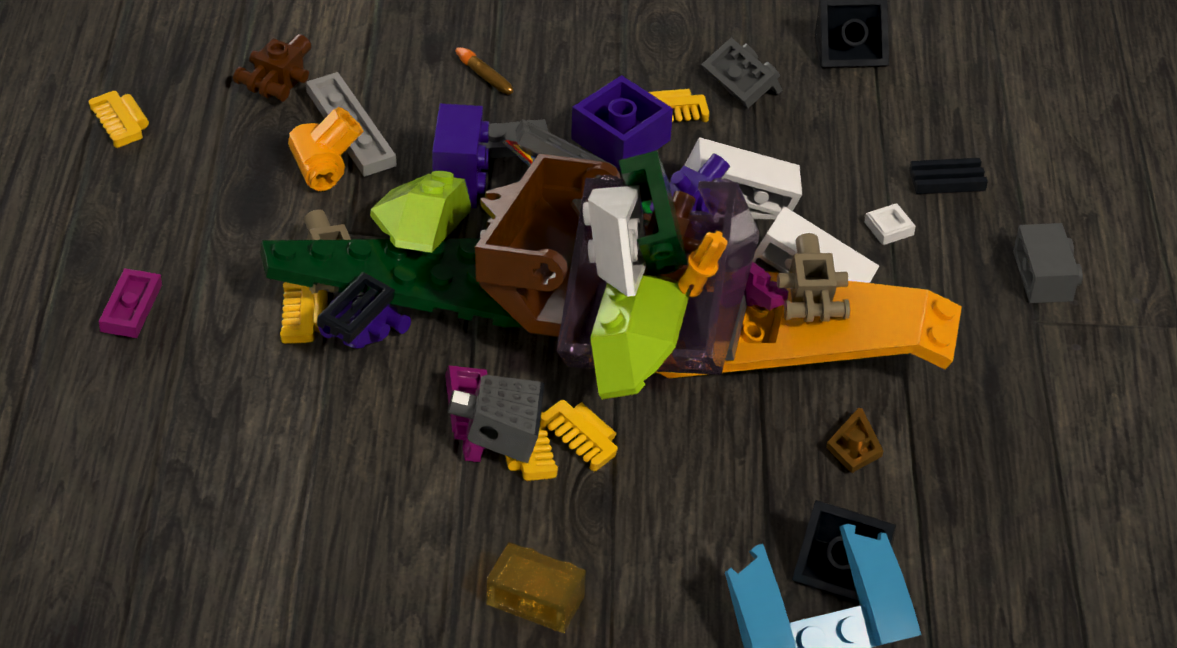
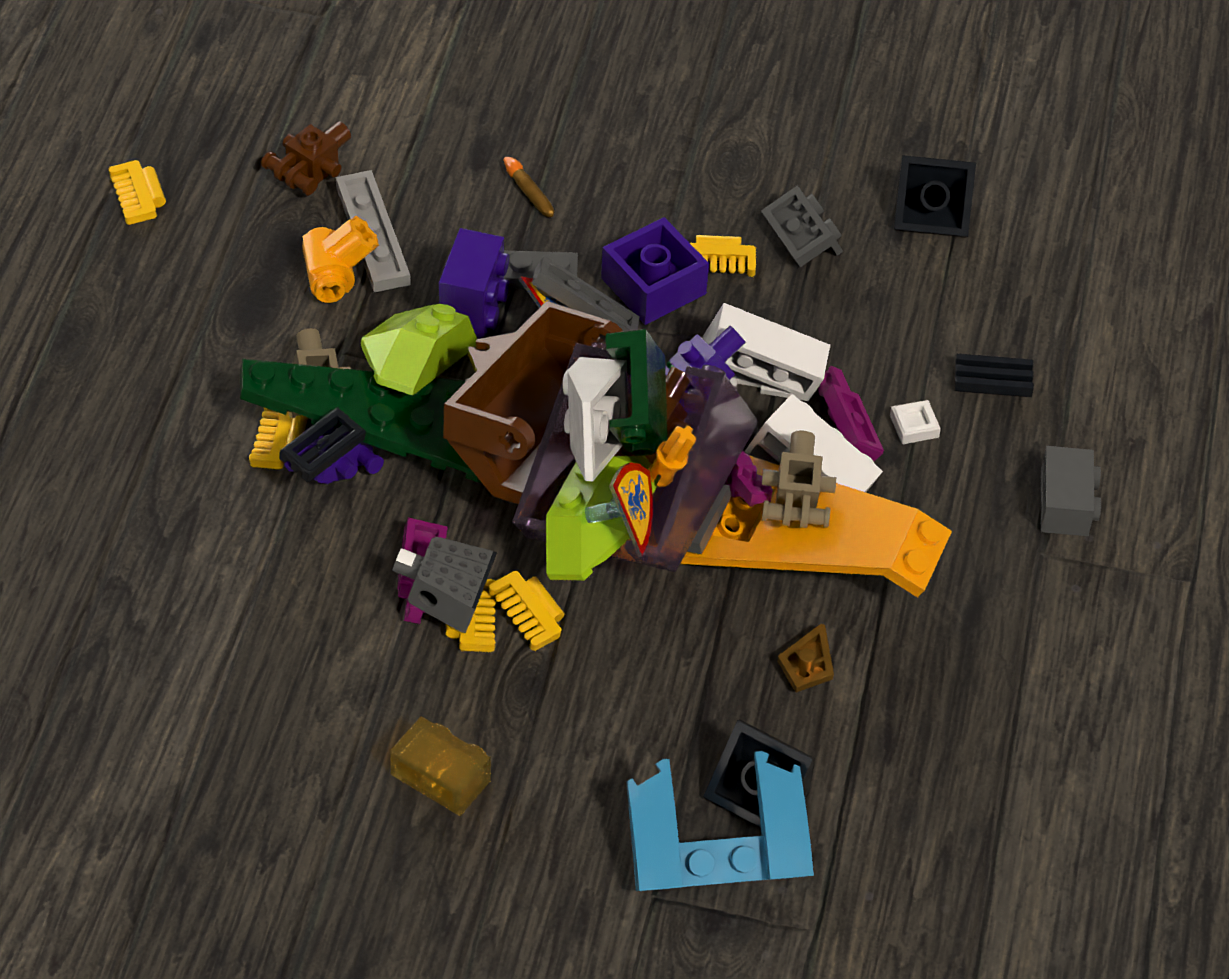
camera: 10 degrees right, 5 degrees up
magenta plate [99,268,162,338] -> none
none -> shield [585,462,653,557]
none -> magenta hinge [818,366,884,462]

